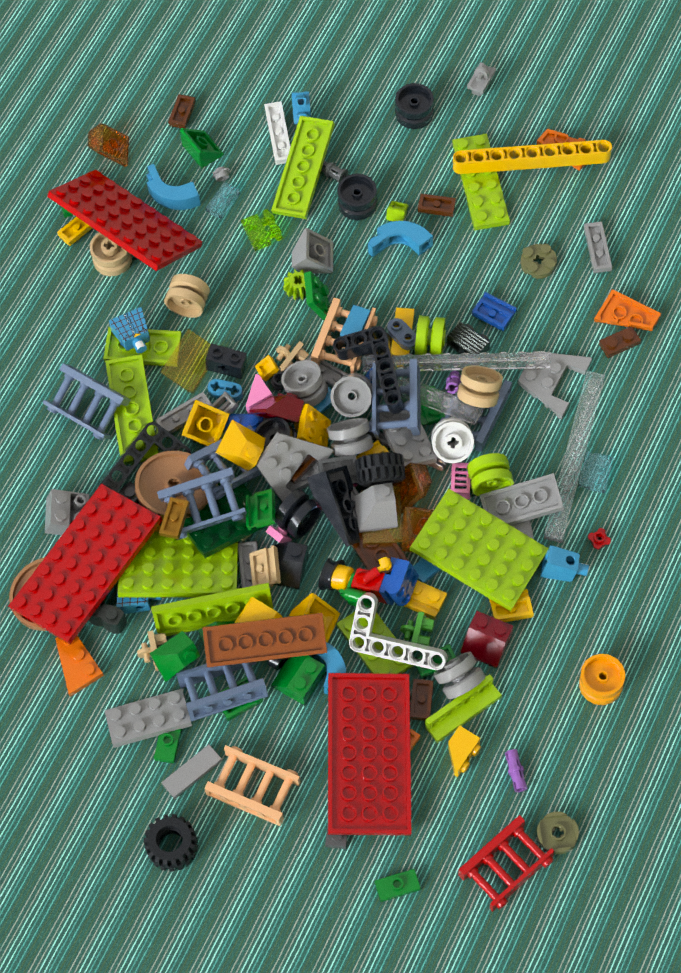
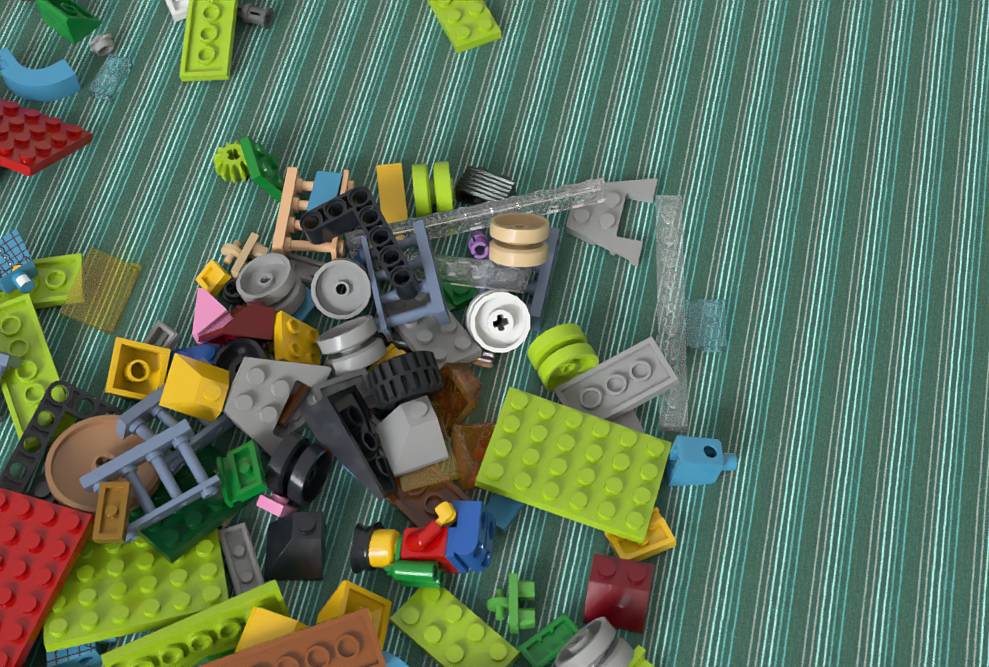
camera: 15 degrees left, 5 degrees down
light grey plate [155,392,212,434] -> none
tan wheel [164,274,210,318] -> none
black brick [205,343,247,379] -> none
dark azure beam [207,379,243,402] -> none
clear neon green plate [241,209,283,251] -> none
tan plate [249,545,281,587] -> none
light grey slope [292,228,333,274] -> none
black wheel [337,173,377,221] -> none
white beam [349,592,448,670] -> none
dark azure arch [368,221,433,257] -> none
lime slope [386,201,409,221] -> none
sand blue plate [387,318,416,350] -> none
yellow plate [404,580,447,620] -> none
reddish brown plate [418,193,456,217] -> none
bright pink slope [451,463,470,499] -> none
blue plate [472,292,517,332] -> none
olive plate [520,244,557,279] -> none
light orange wheel [579,654,625,705] -> none
light grey plate [584,221,612,273] -> none
red plate [588,528,611,550] -> none
orange wing [594,289,661,331] -> none
reddish brown plate [599,326,641,358] -> none

